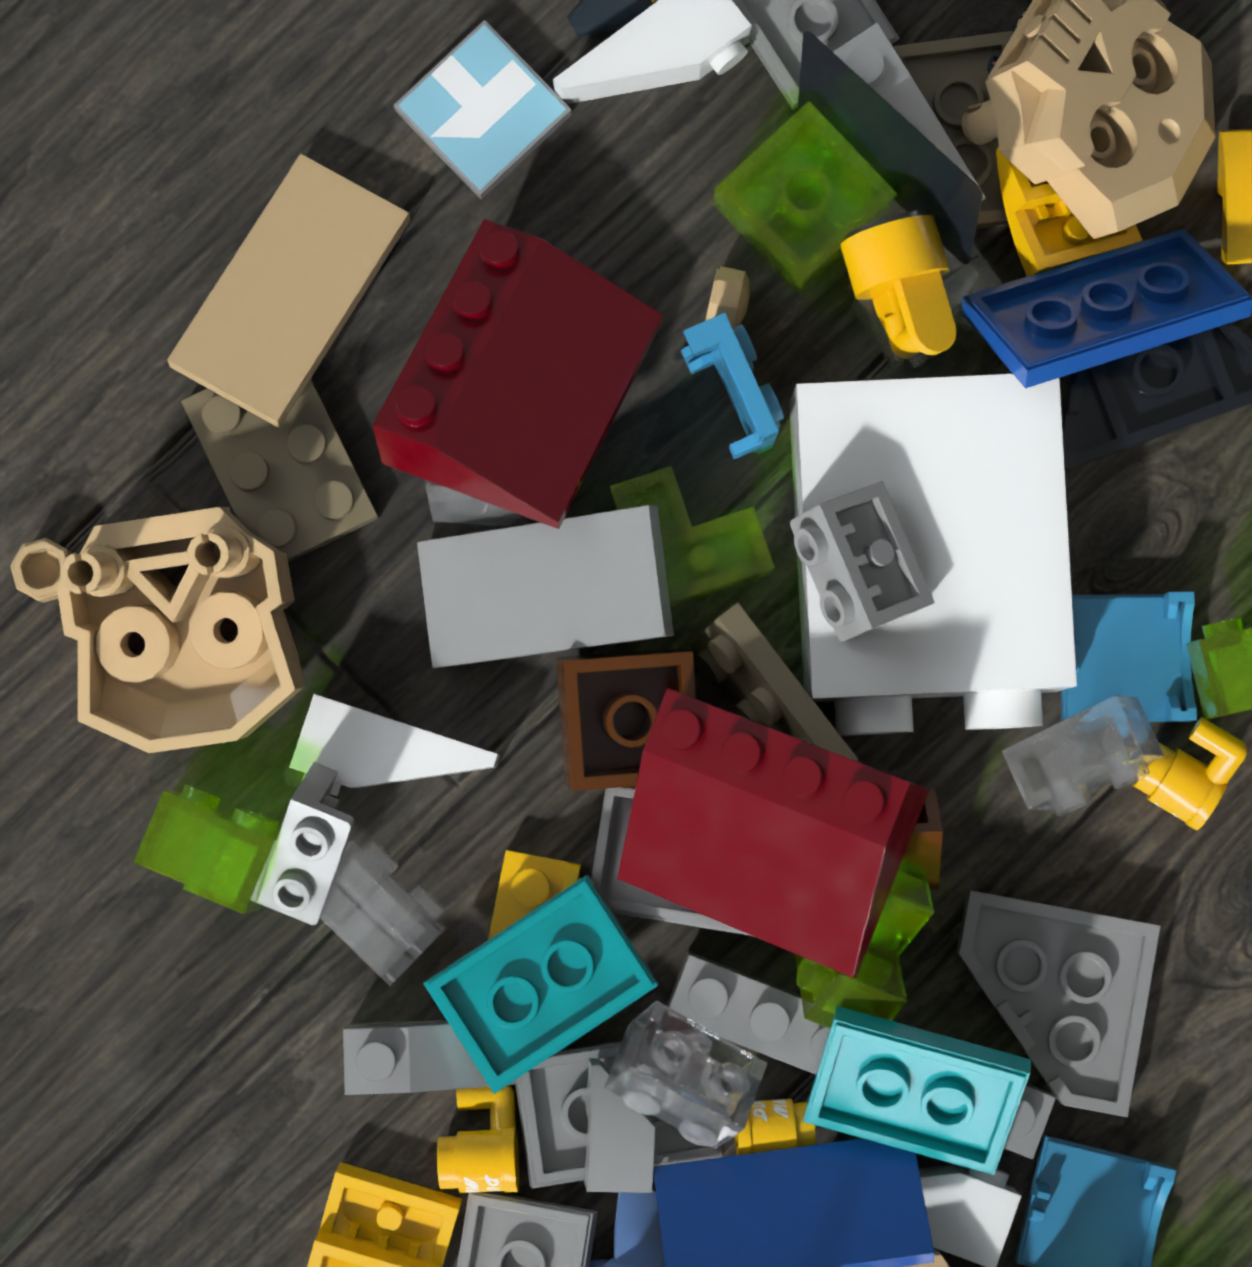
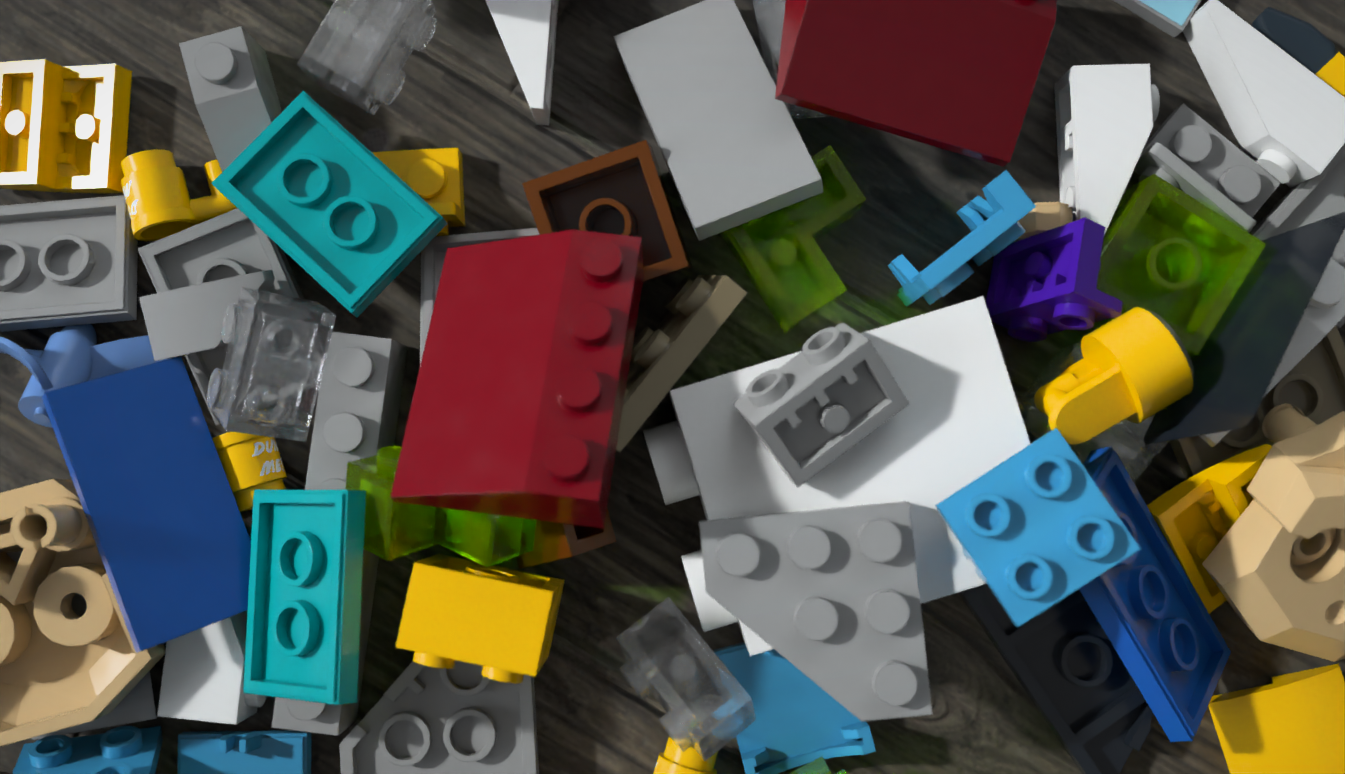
camera: 75 degrees right, 0 degrees up
none -> yellow brick [396,554,565,683]
none -> light grey plate [699,501,933,722]
none -> dark azure piece [935,428,1141,627]
none -> dark purple bracket [986,217,1123,342]
none -> white slope [1055,63,1160,235]
none -> light grey bracket [1134,103,1281,244]

